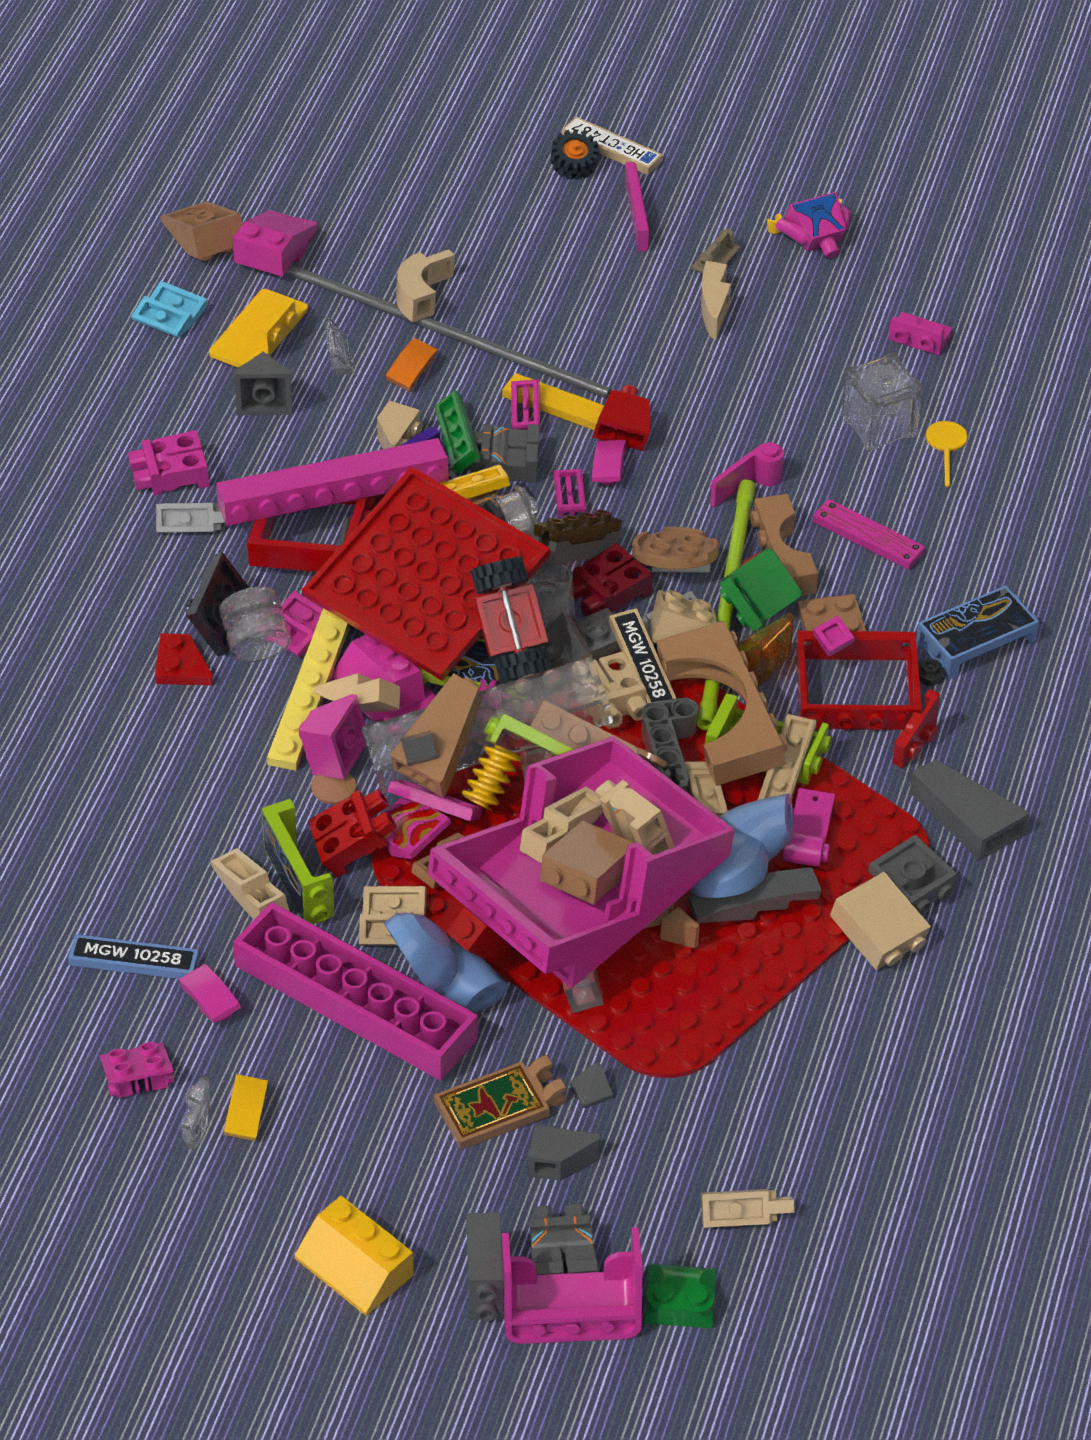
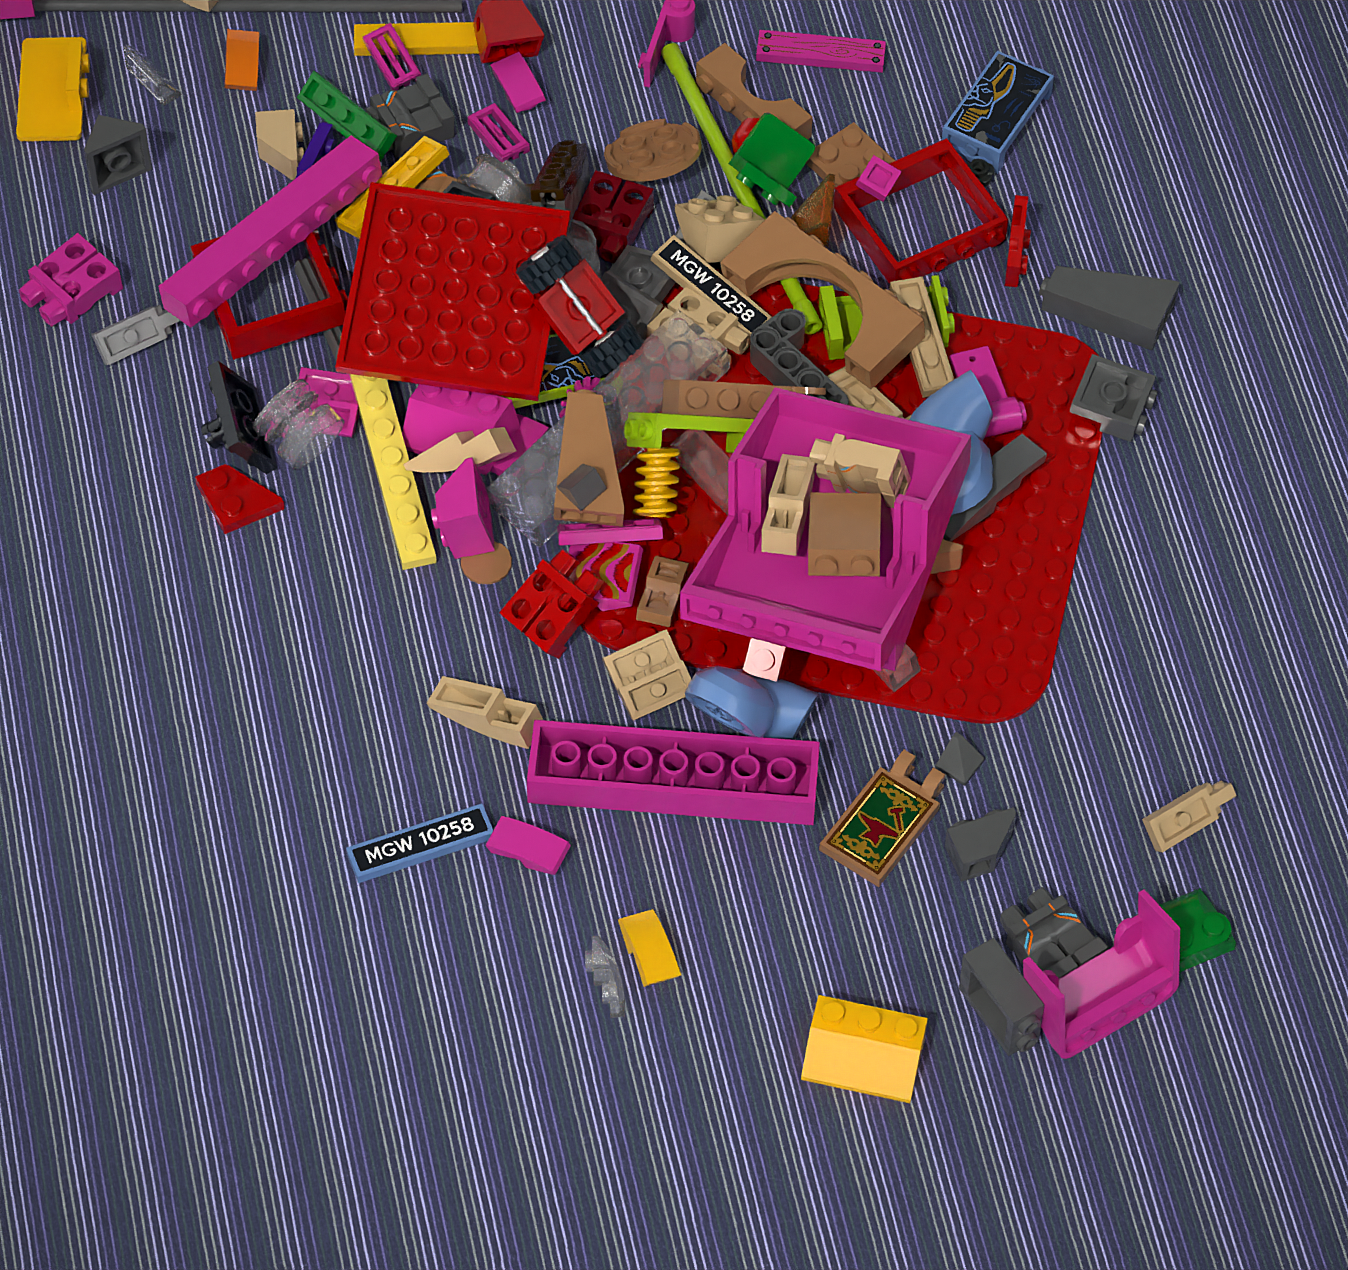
camera: 30 degrees left, 10 degrees up
dark pink hinge [99,1042,174,1098] -> none
lime panel [261,799,335,924] -> none
tan brick [830,872,931,970] -> none

